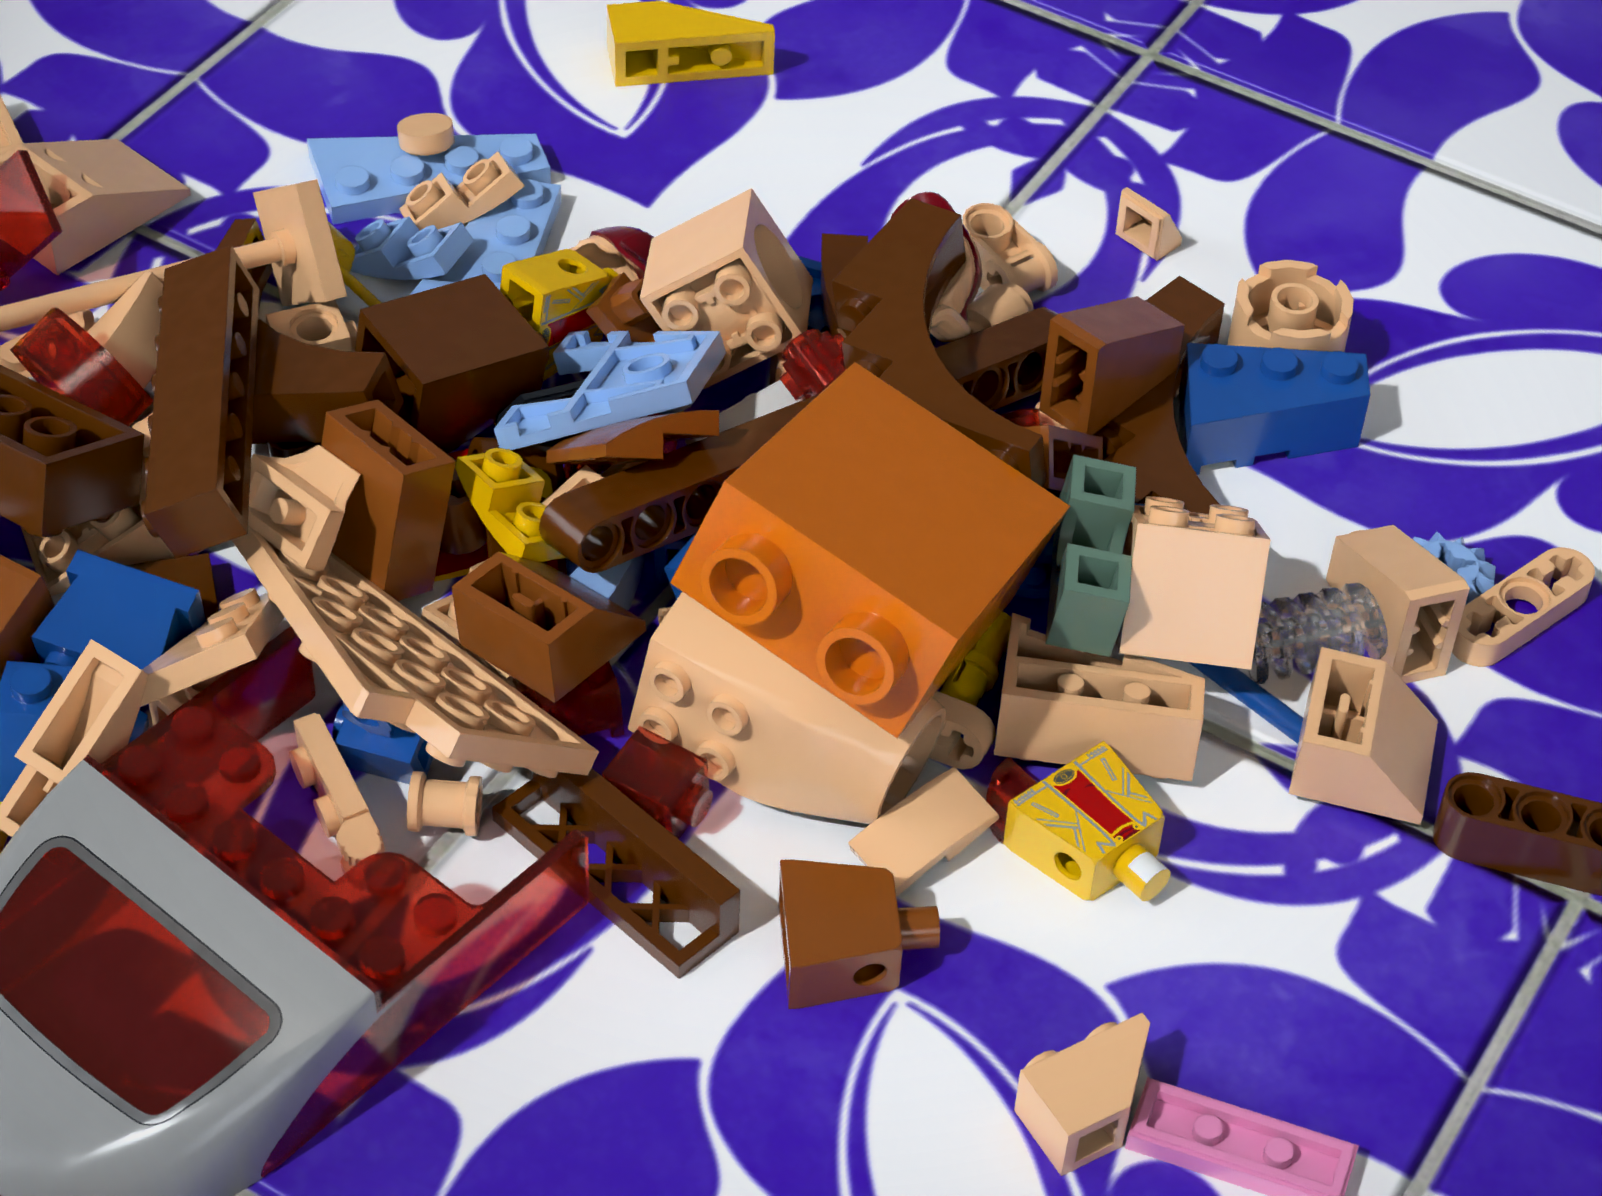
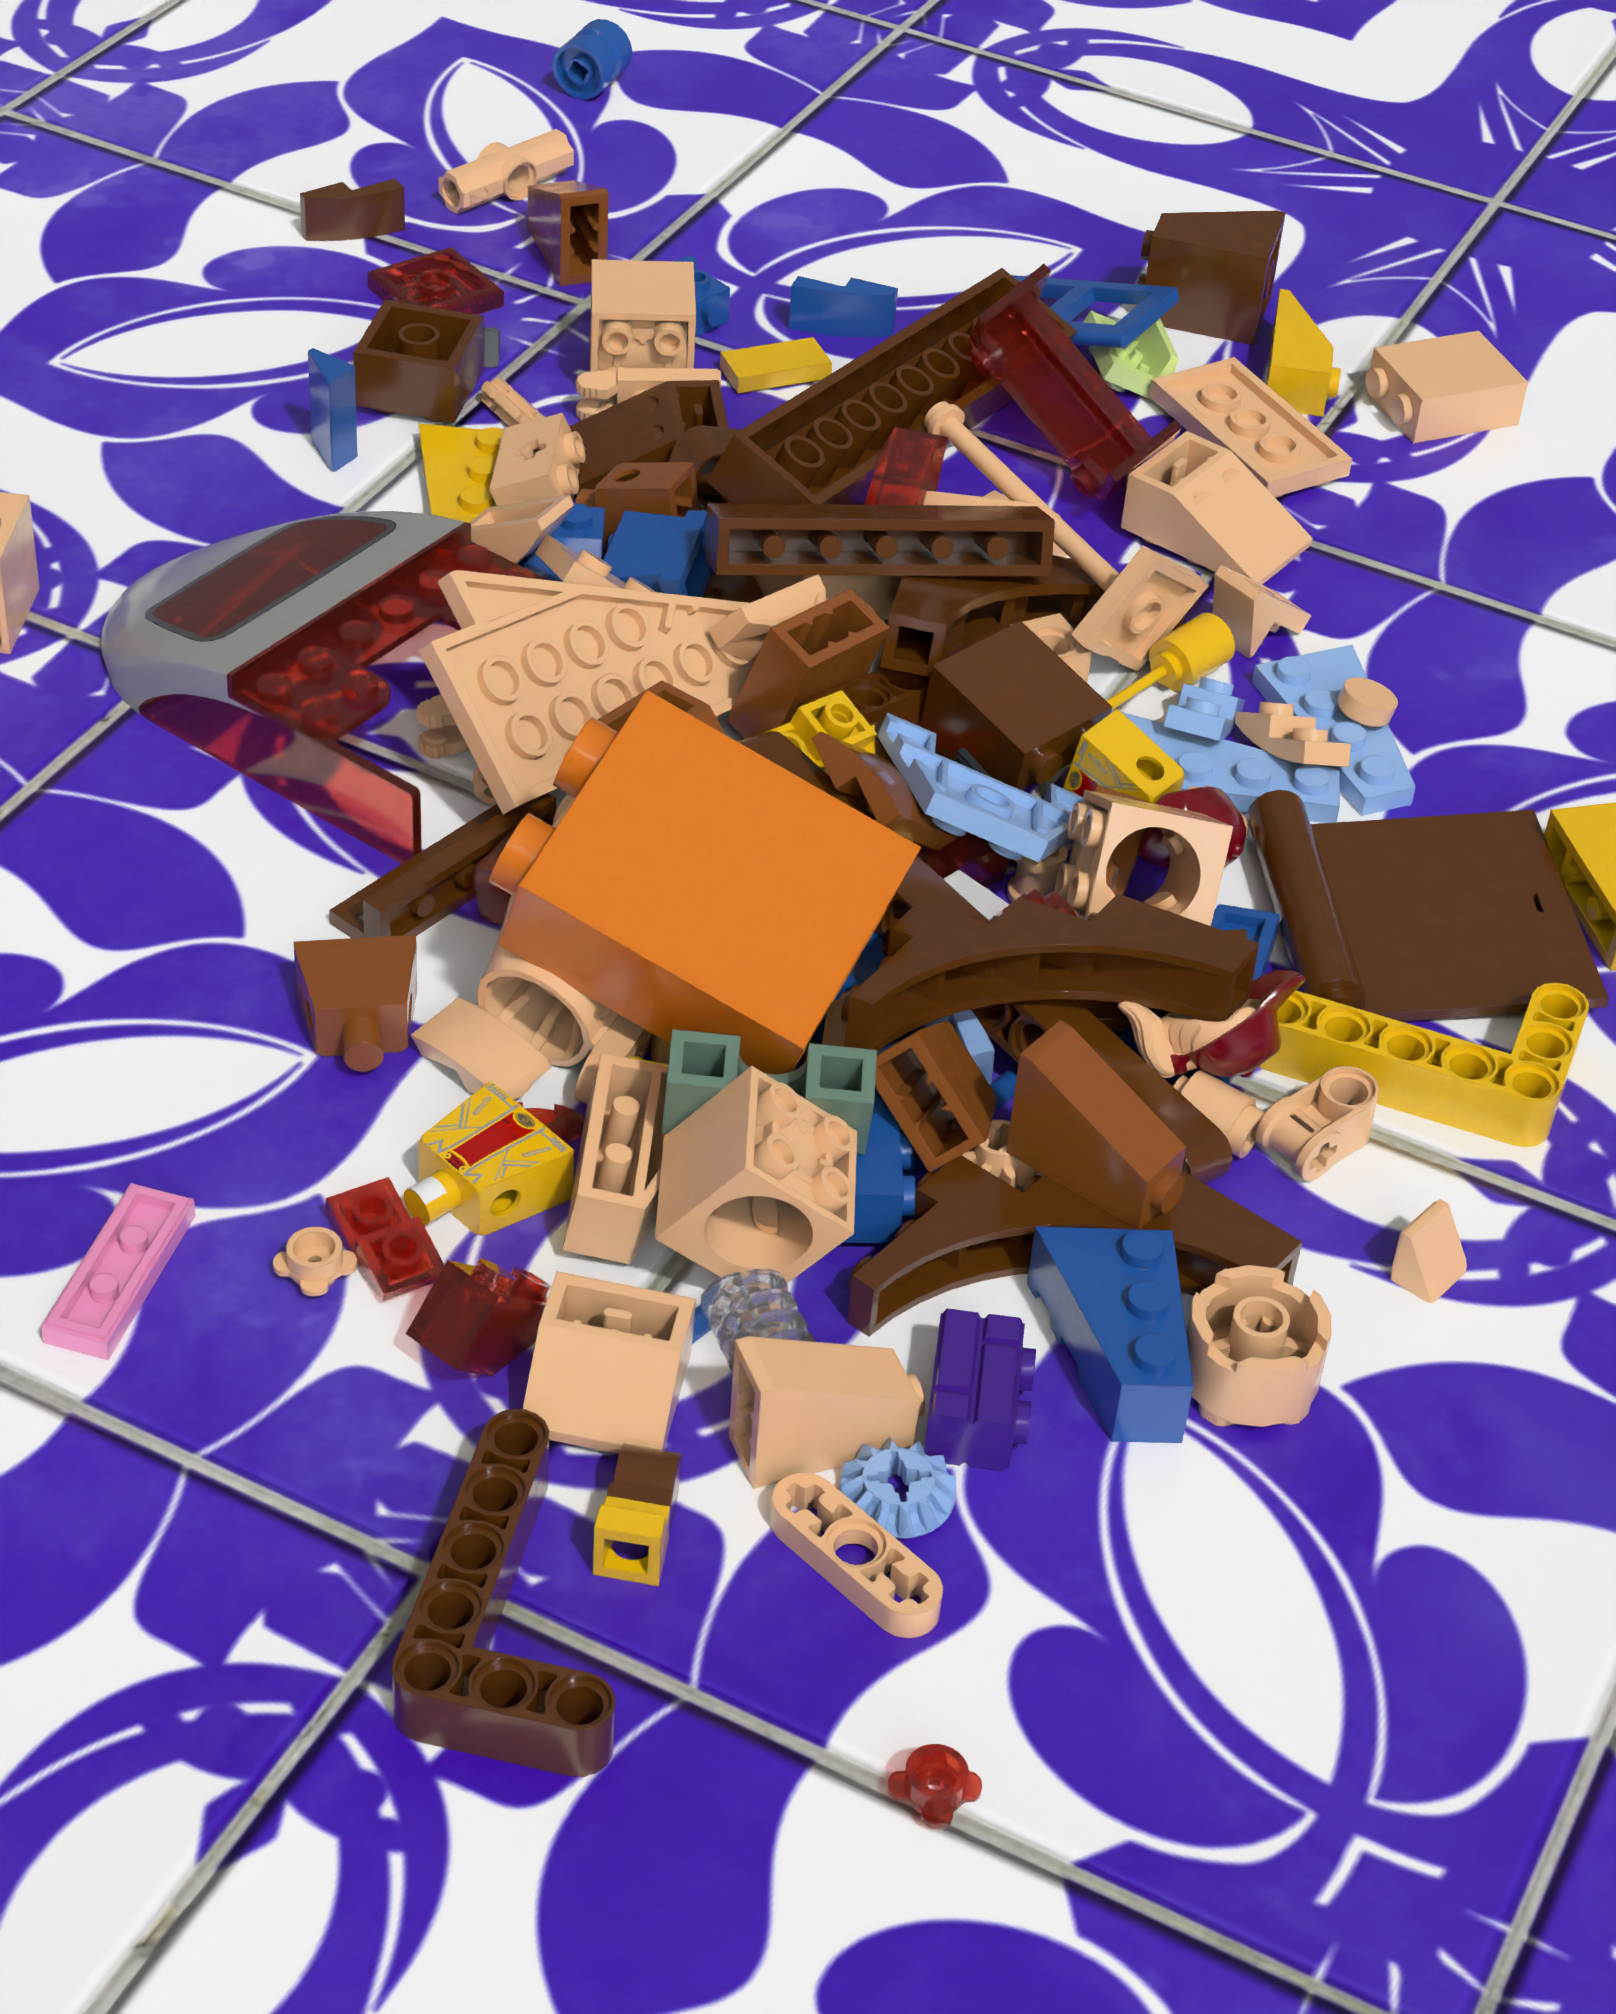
camera: 85 degrees right, 5 degrees down
light nougat slope [1014,1013,1150,1176] -> none
none -> light nougat plate [273,1227,357,1296]
none -> clear red slope [325,1177,448,1301]
none -> clear red slope [405,1258,551,1376]
none -> leg [593,1443,682,1586]
none -> dark purple brick [924,1308,1036,1471]
none -> light nougat slope [1212,565,1312,658]
none -> reddish brown door [1247,790,1609,1021]
none -> yellow beam [1259,983,1589,1147]

